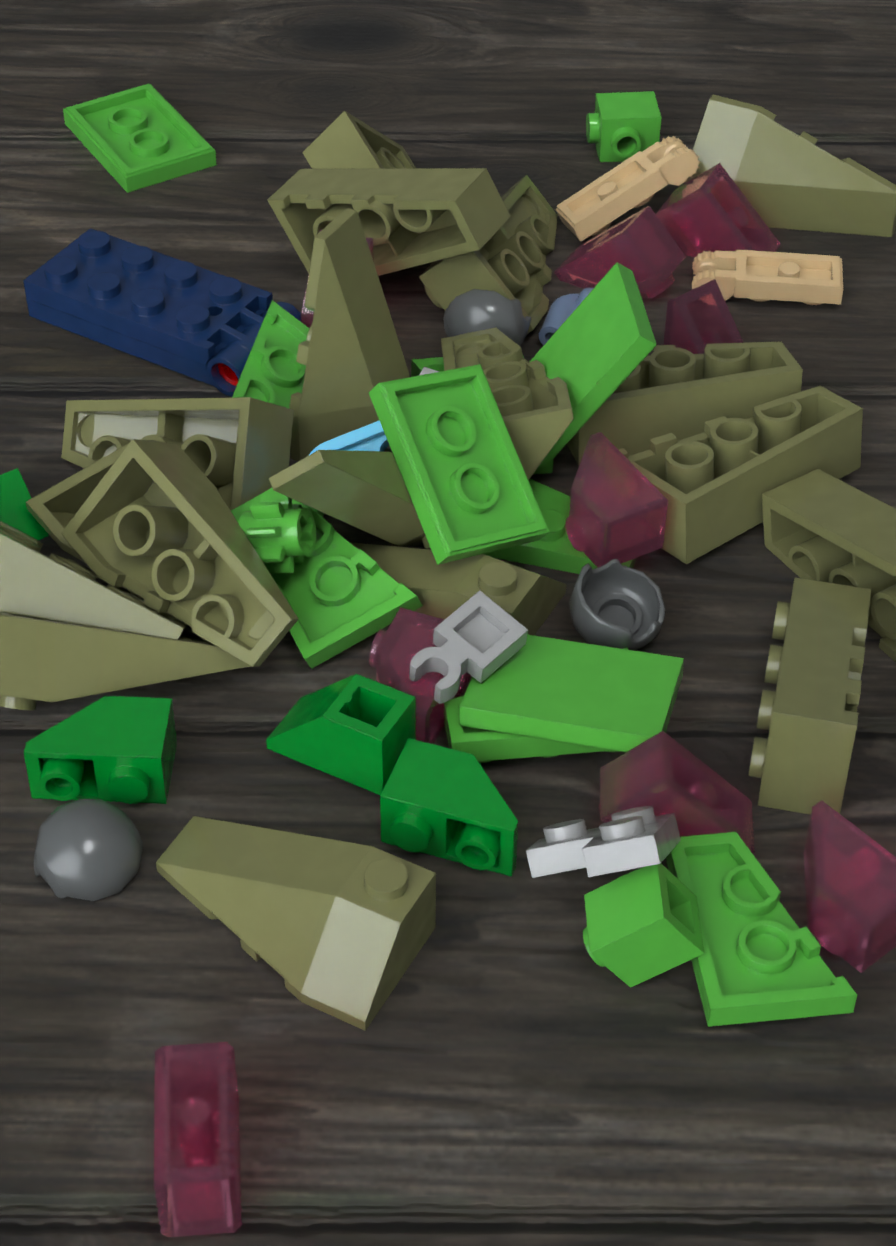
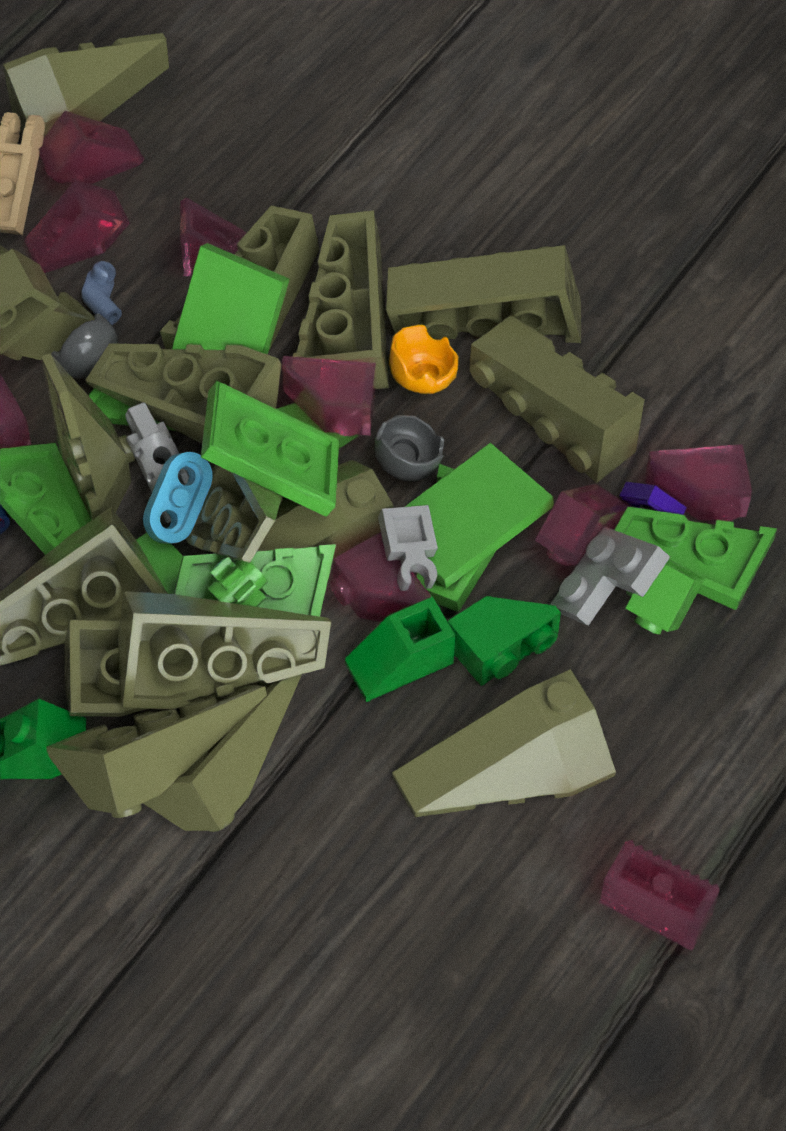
camera: 55 degrees left, 15 degrees up
green slope [23,696,177,804] -> none
dark grey hair [34,799,143,902] -> none
tan hinge [692,249,843,305] -> none
none -> light orange hair [389,325,459,394]
none -> dark purple tile [619,482,687,515]

